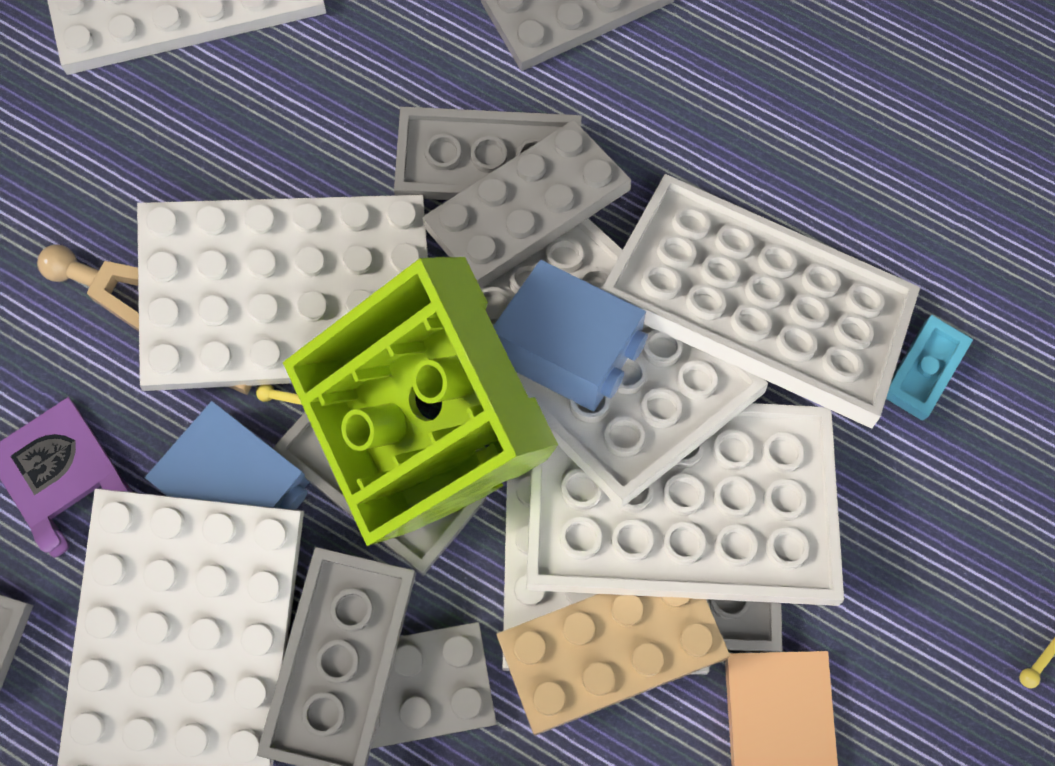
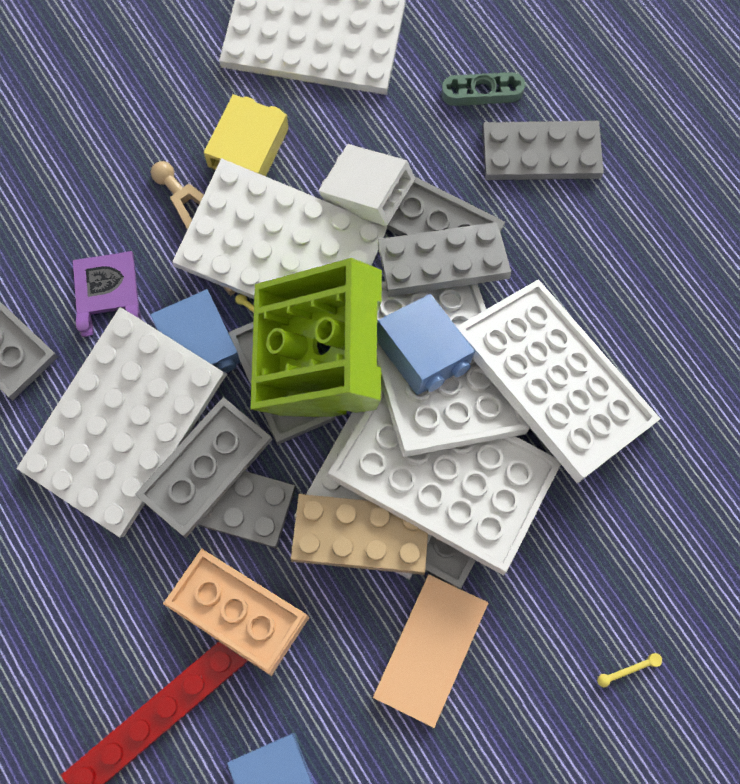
camera: 30 degrees right, 0 degrees up
medium azure plate [886,315,973,421] -> none
none -> light yellow brick [204,94,289,176]
none -> white brick [319,144,415,226]

